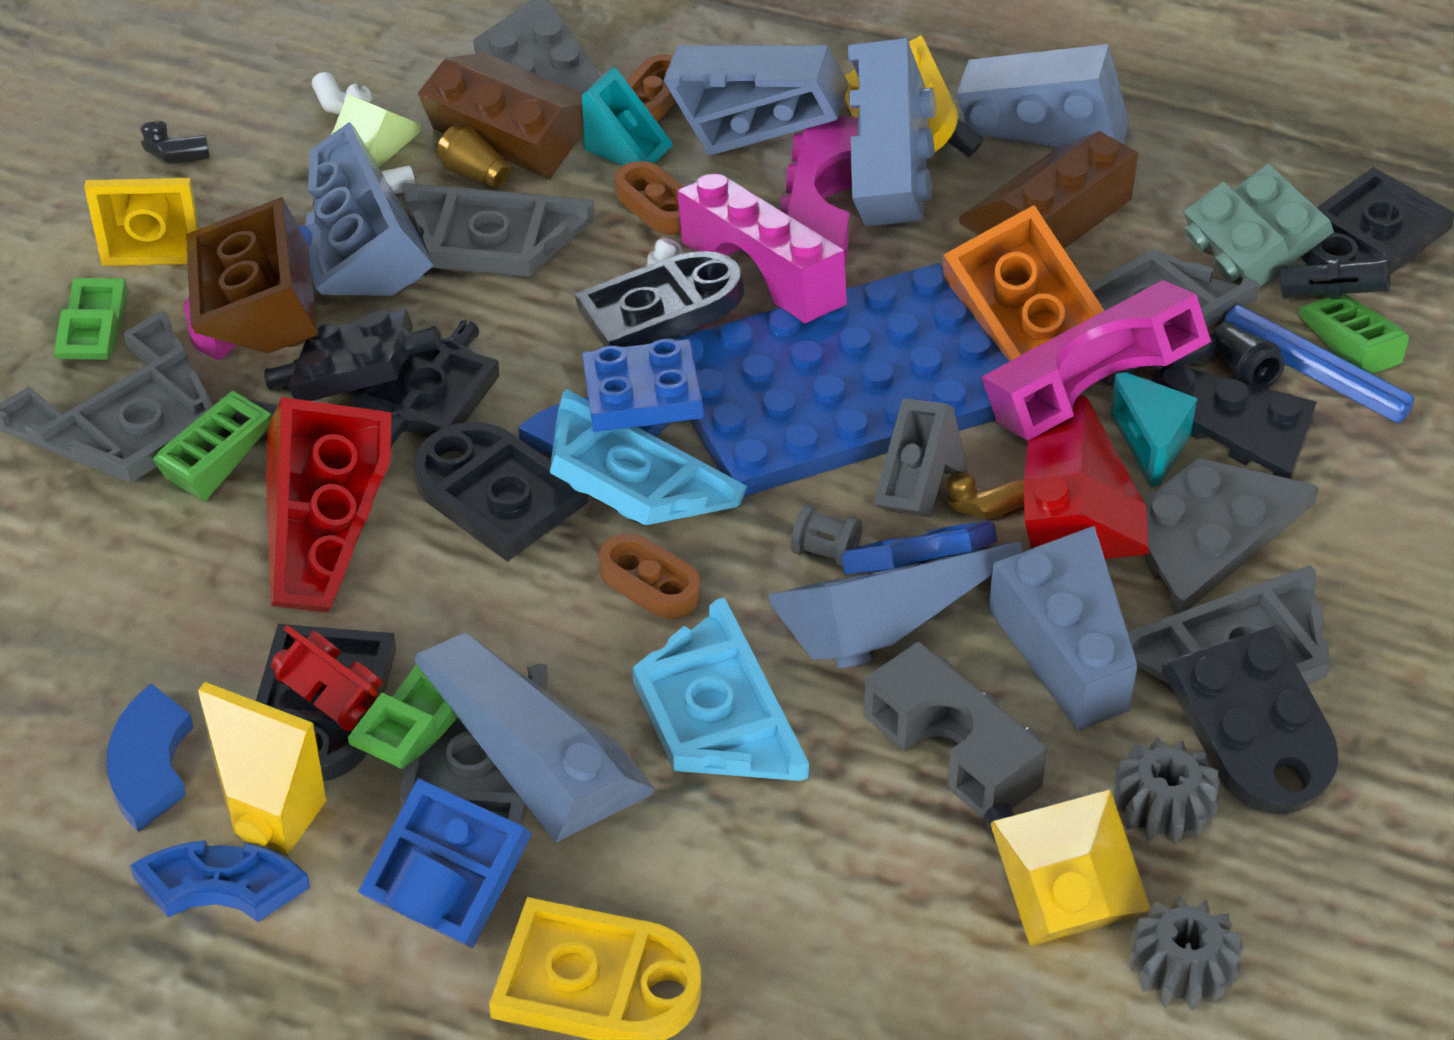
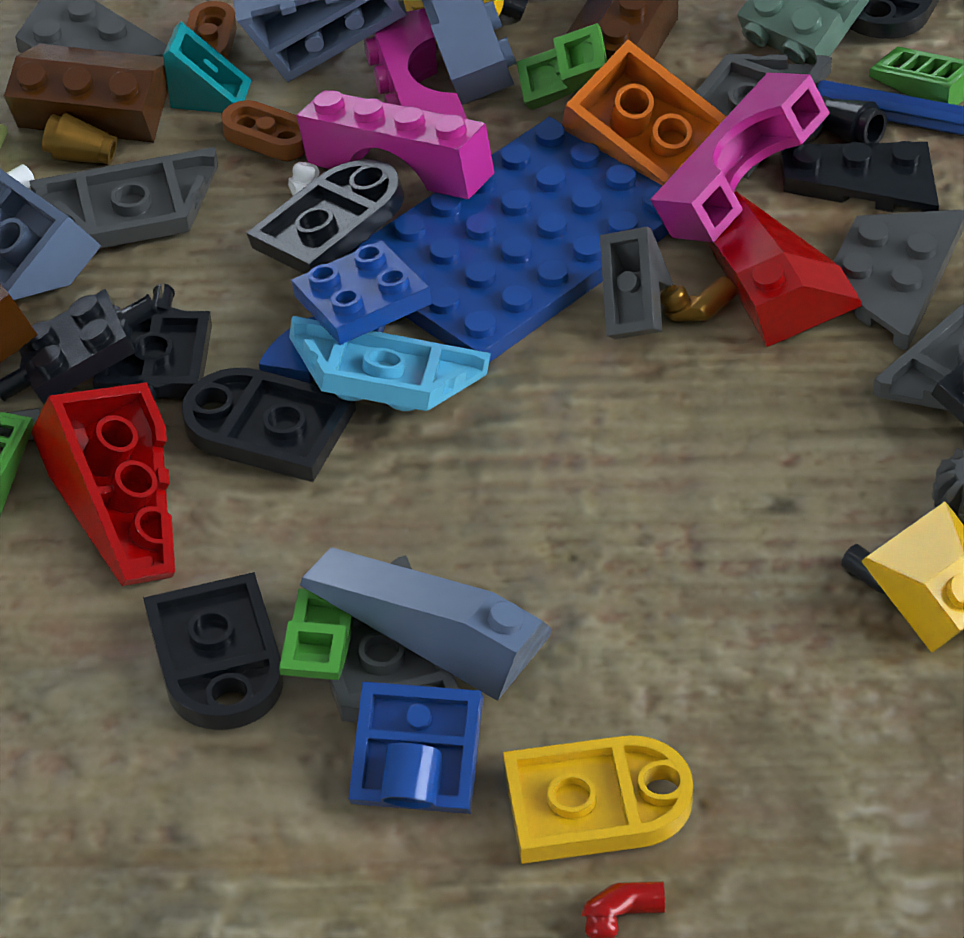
camera: 20 degrees left, 0 degrees up
blue tile [106,683,193,832] -> none
blue tile [130,840,310,922] -> none
yellow slope [198,682,327,855] -> none
red hinge [271,625,384,731] -> none
dark orange plate [599,533,701,619] -> none
medium azure wing [632,597,809,781] -> none
sand blue wedge [769,541,1023,668] -> none
dark grey bush [791,504,862,568] -> none
blue tile [841,520,998,575] -> none
dark grey arch [863,641,1048,818] -> none
sand blue wedge [988,526,1137,731] -> none
teal slope [1110,372,1197,487] -> none
black pin [1280,258,1390,299] -> none
none -> bright green slope [516,23,607,110]

